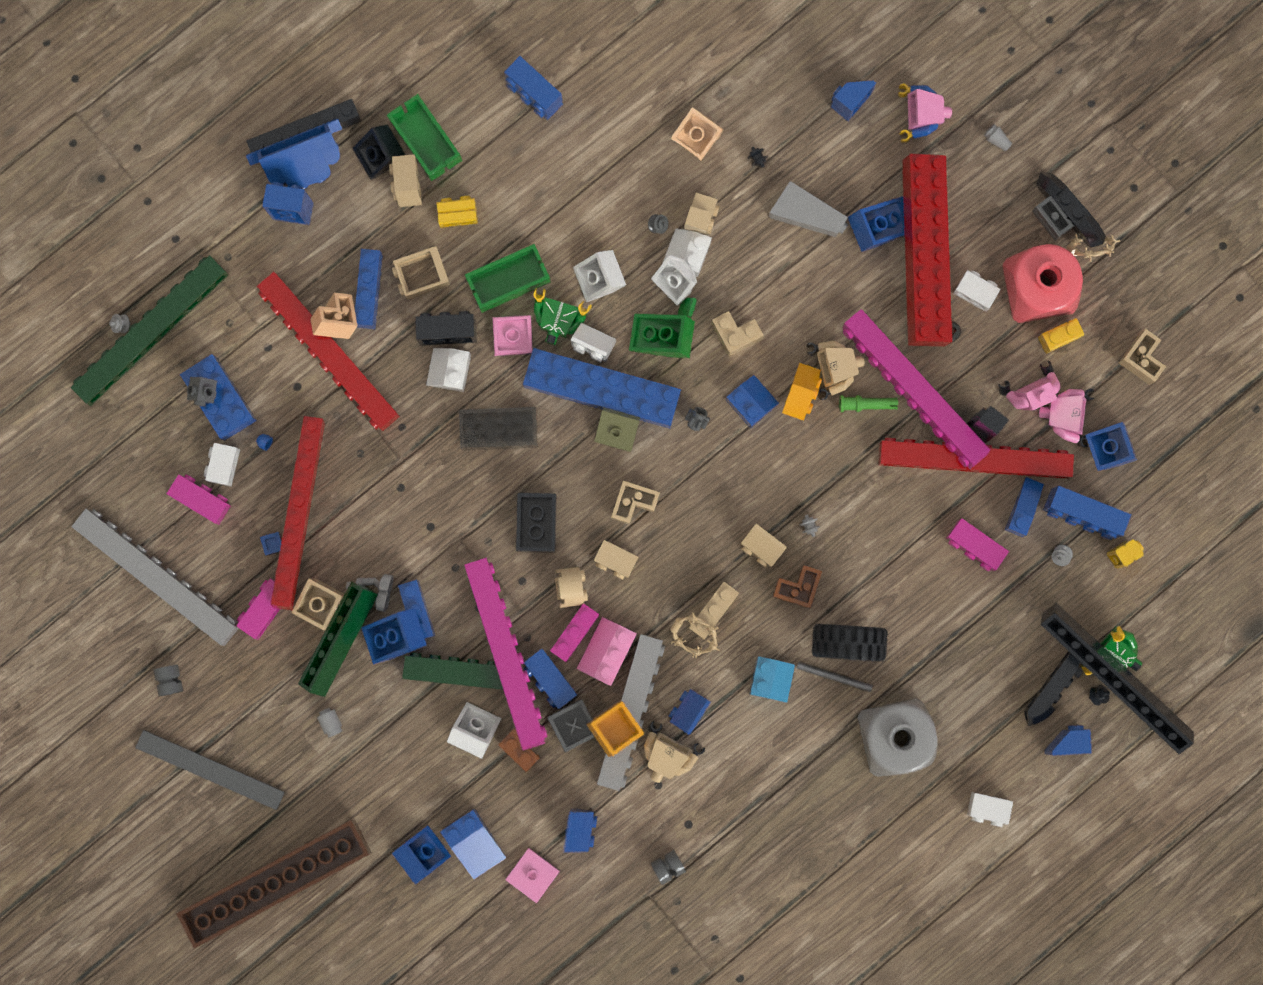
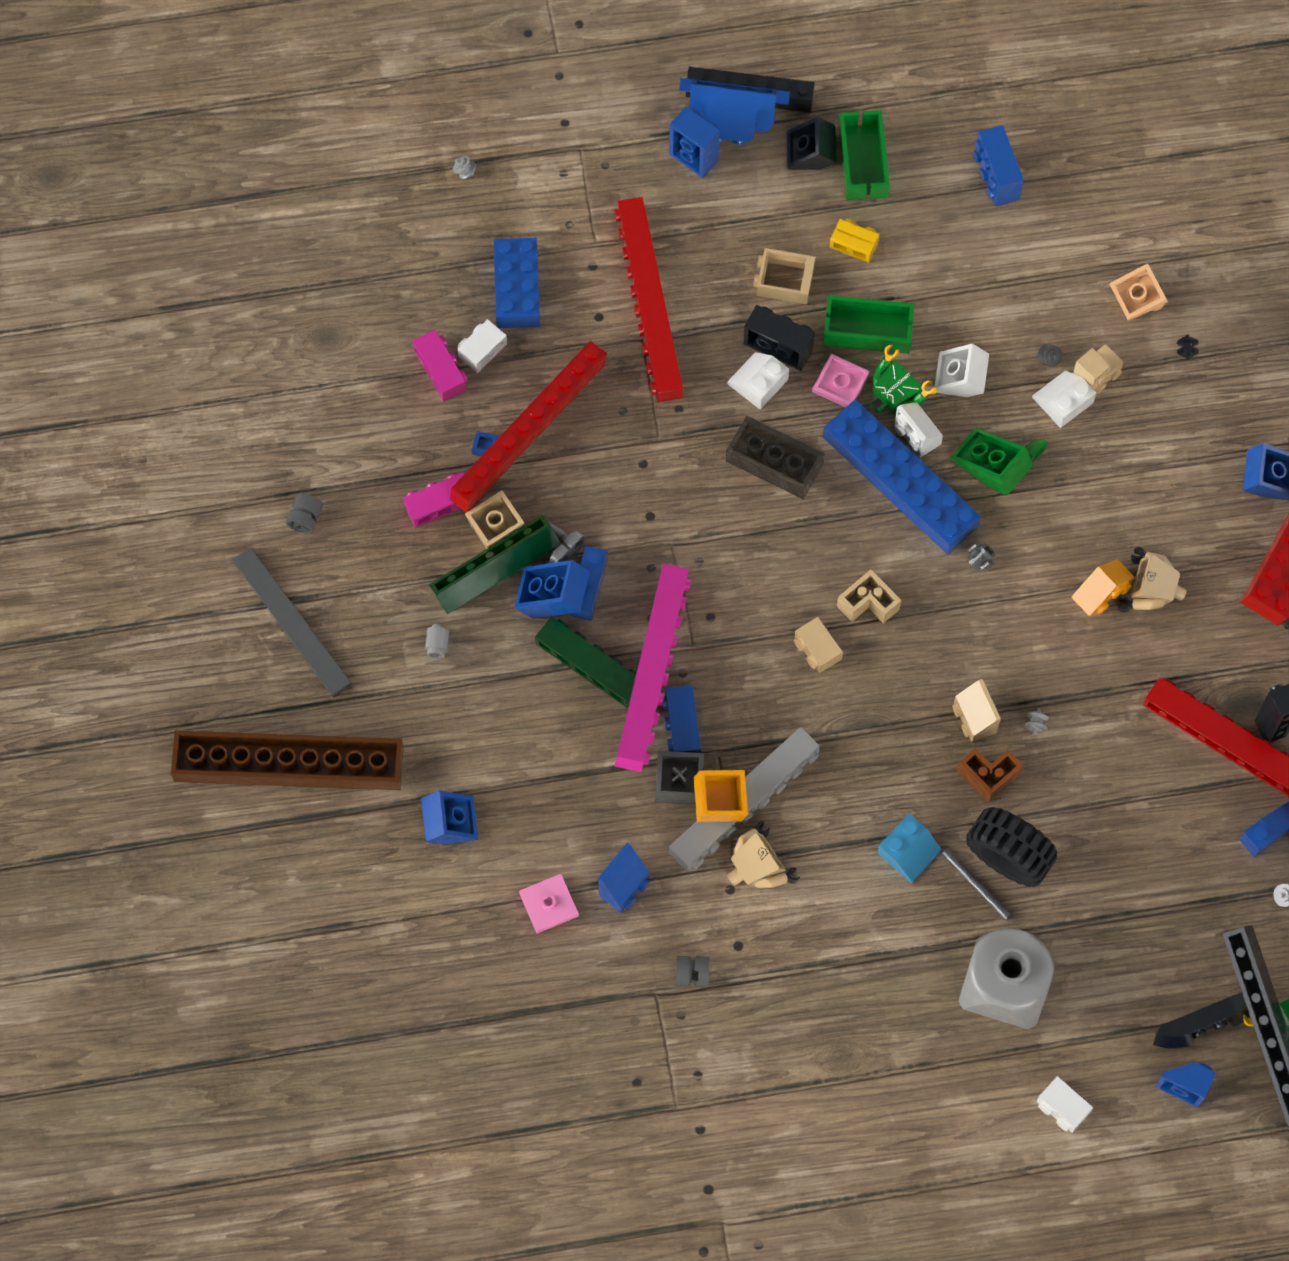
camera: 30 degrees right, 15 degrees down
dark green brick [70,255,229,406] -> none
light grey brick [71,509,239,646] -> none
dark grey brick [187,377,217,407] -> none
blue hinge [256,434,273,451] -> none
light nougat brick [311,292,357,339] -> none
blue brick [355,249,383,329] -> none
tan brick [389,154,422,207] -> none
slope [440,809,506,879] -> none
white slope [447,702,502,759] -> none
dark orange brick [499,728,541,772] -> none
black brick [516,493,557,553] -> none
dark pink brick [550,604,599,662] -> none
tan brick [555,567,588,608] -> none
bright pink slope [577,617,637,686] -> none
olive plate [594,407,640,452] -> none
white slope [651,255,697,306] -> none
blue slope [669,689,711,735] -> none
tan piece [670,612,720,658] -> none
tan brick [688,582,739,640] -> none
tan brick [711,311,764,357] -> none
blue slope [726,375,779,429] -> none
light grey slope [768,181,848,237] -> none
bright green pin [839,395,898,412] -> none
dark pink brick [842,309,990,469] -> none
dark pink brick [946,518,1009,572] -> none
black wheel [1089,685,1110,706] -> none

